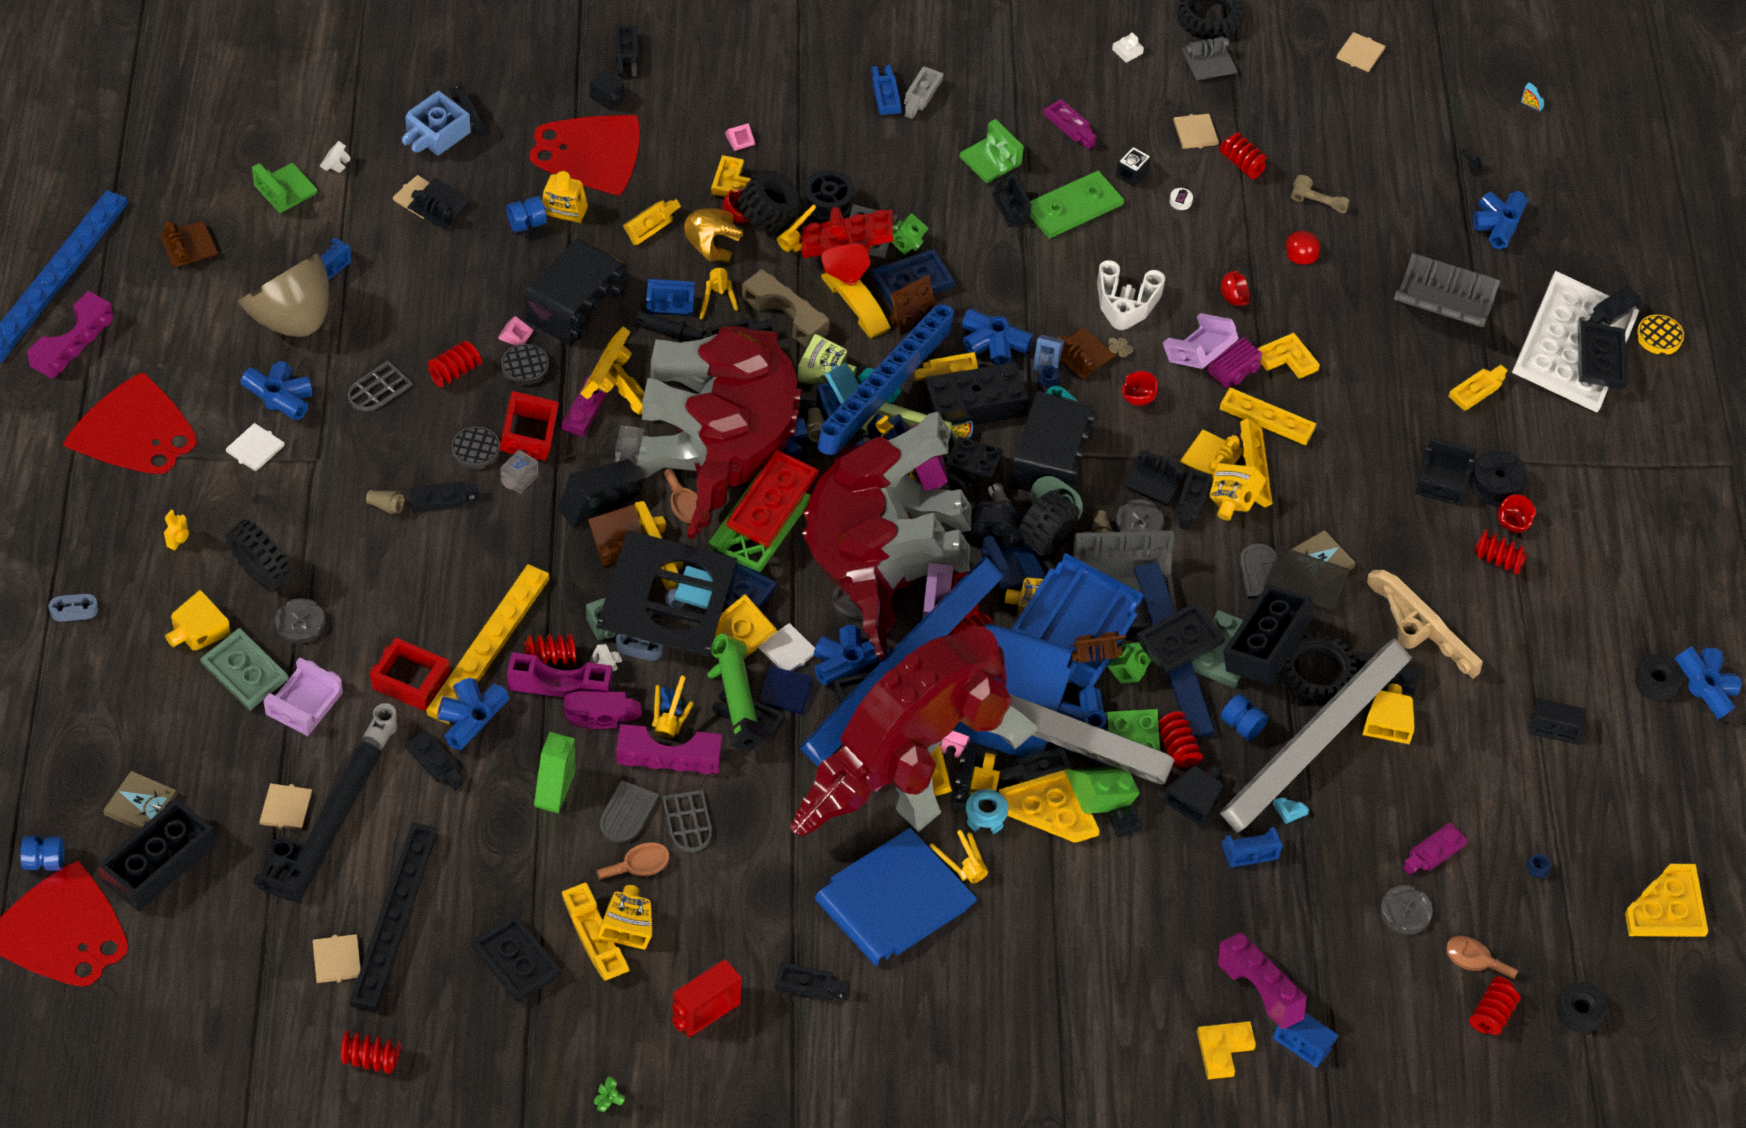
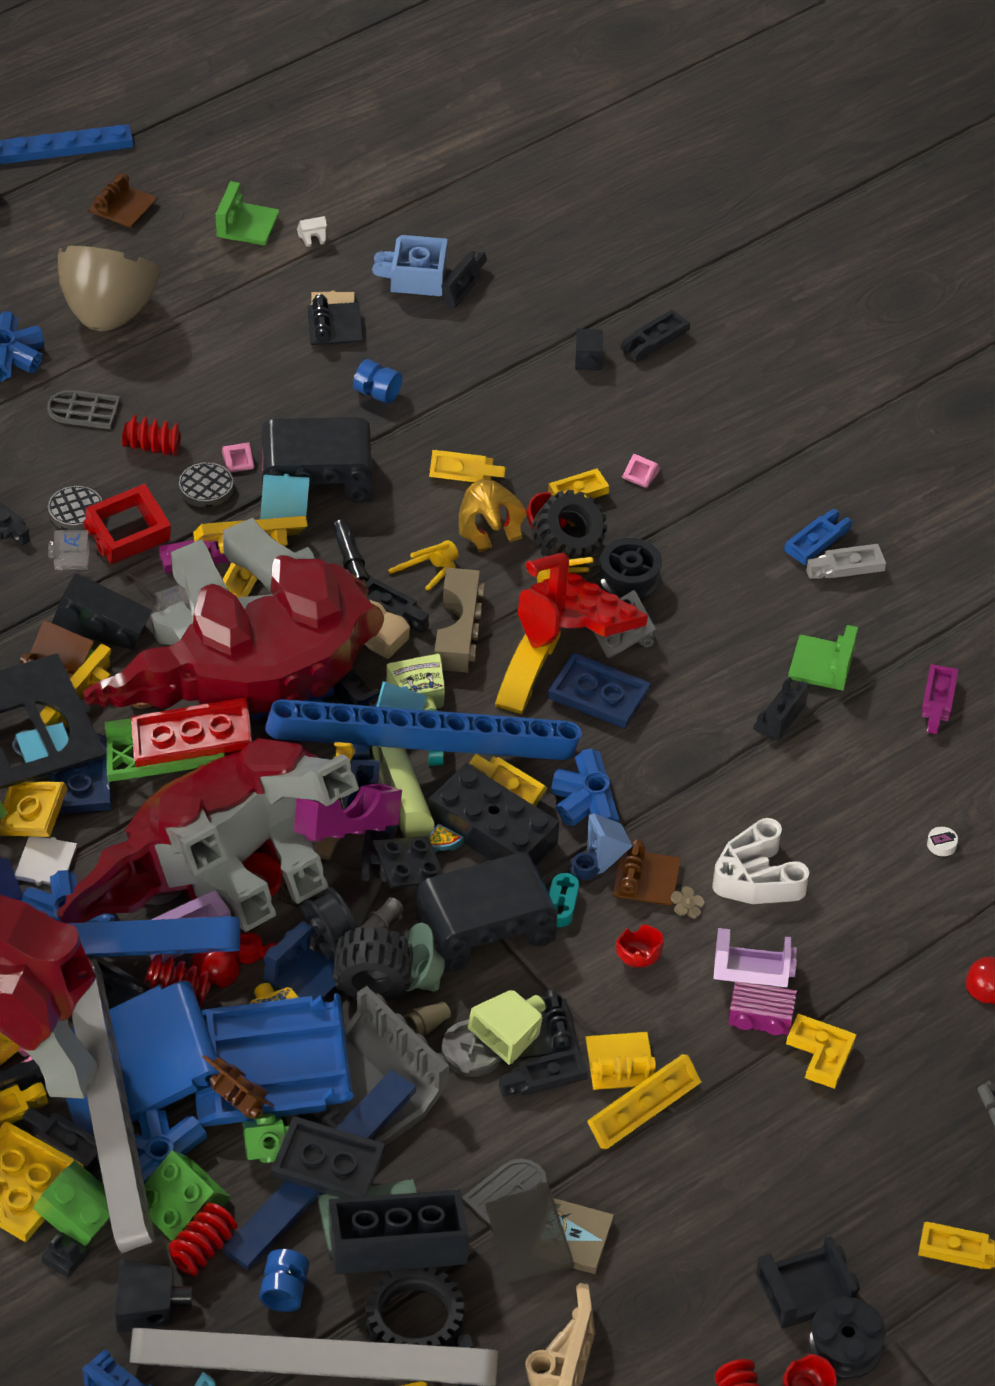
camera: 55 degrees right, 5 degrees down
blue hinge [321,238,352,279] -> none
red piece [529,115,639,196] -> none
yellow torso [542,171,588,223] -> none
blue hinge [646,279,695,316] -> none
reddish brown hinge [889,274,936,334] -> none
bright green brick [891,213,928,255] -> none
bright green plate [1030,170,1124,239] -> none
black brick [1116,146,1151,187] -> none
yellow torso [1210,463,1267,521] -> none
yellow plate [1220,388,1316,445] -> none
red hair [1221,271,1250,306] -> none
none -> medium azure piece [260,474,309,519]
none -> yellowish green torso [468,990,546,1065]

